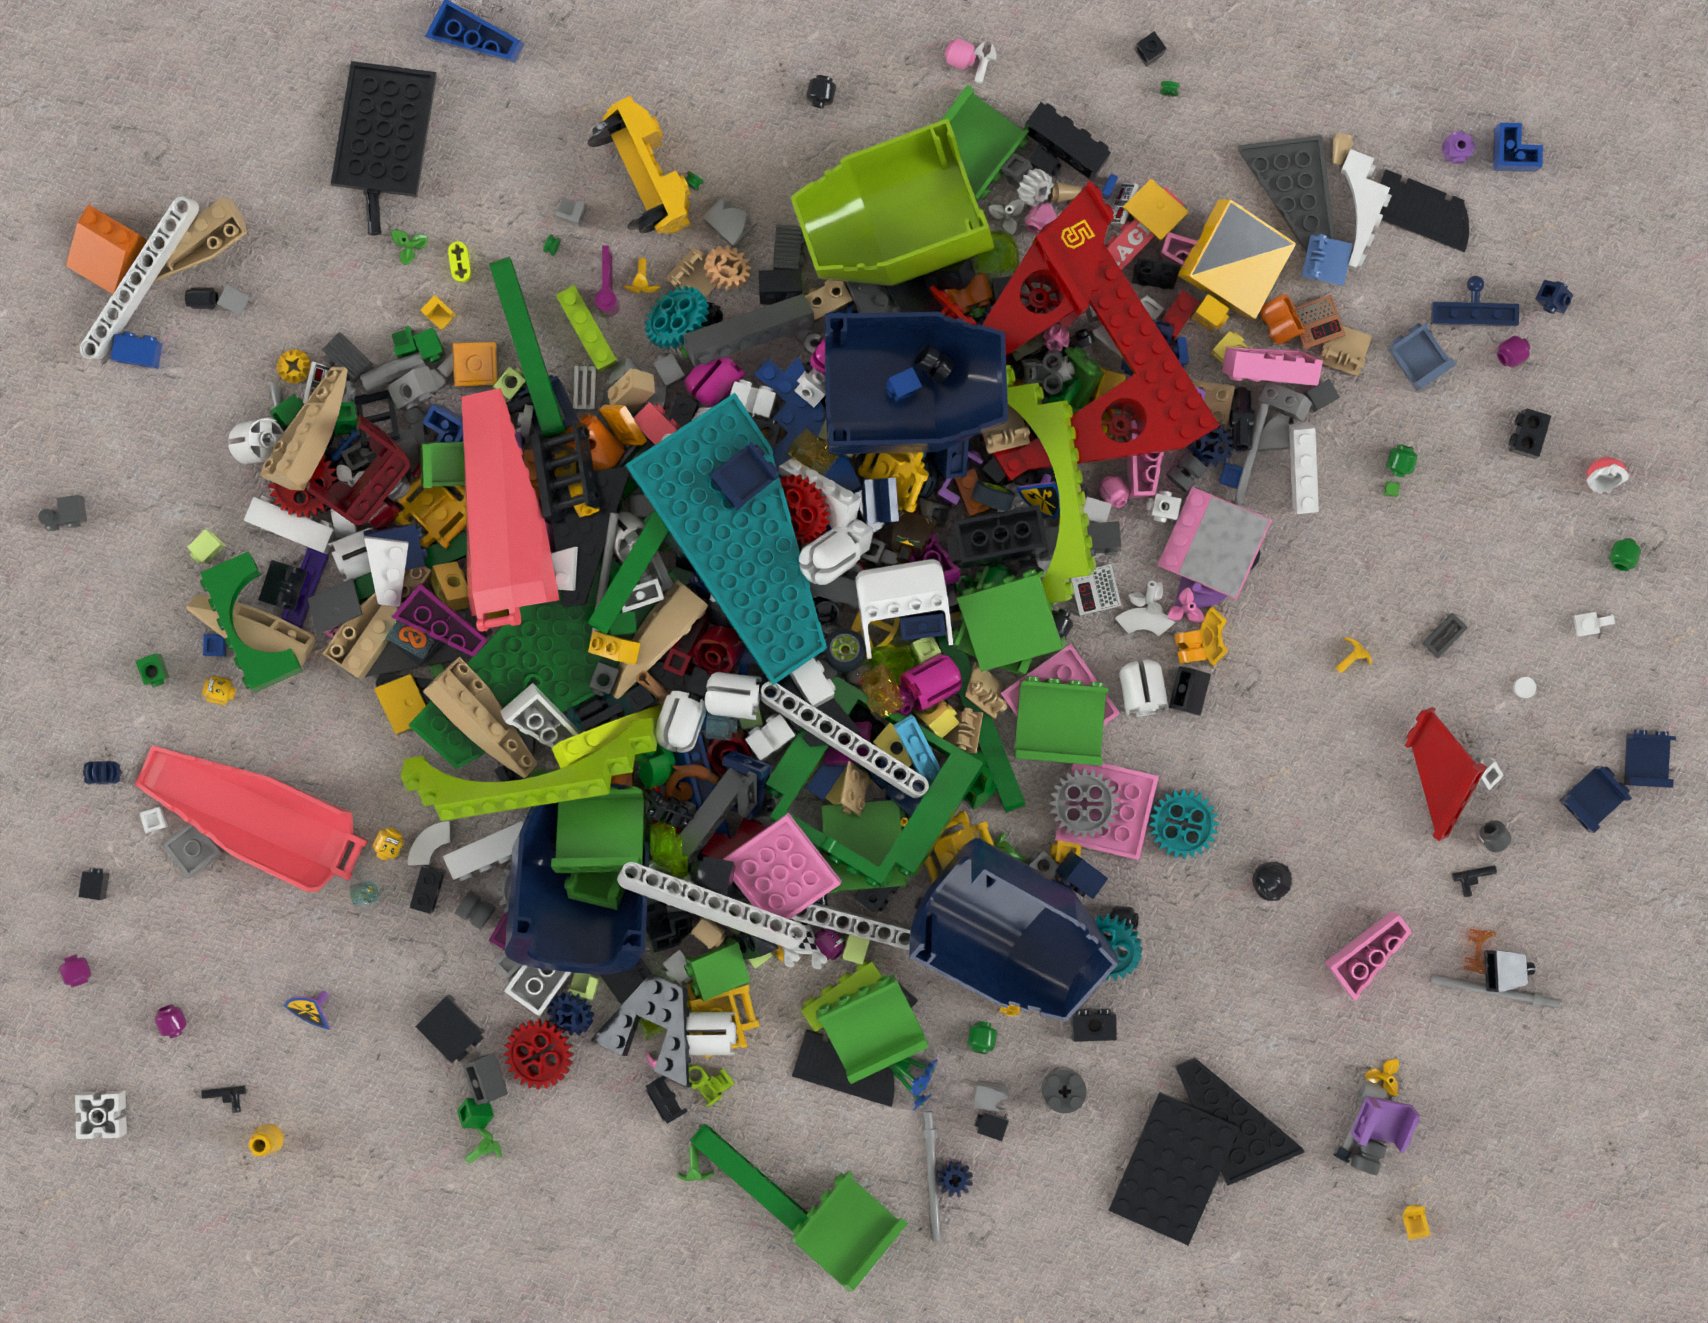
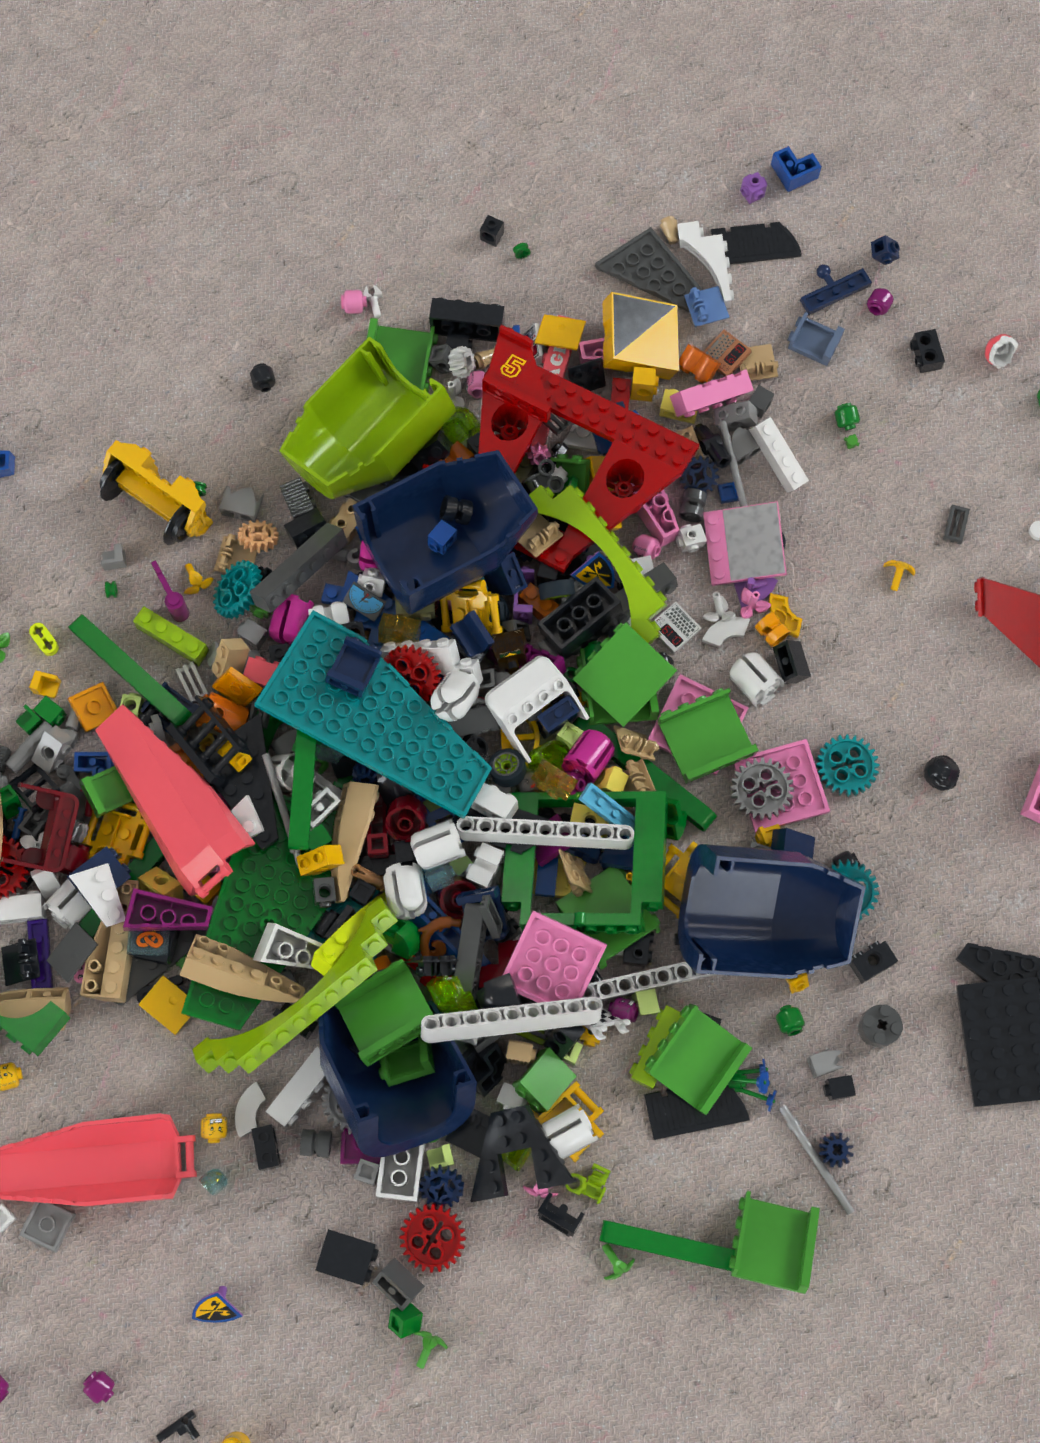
camera: 30 degrees left, 15 degrees down
none -> slope [343,582,386,621]

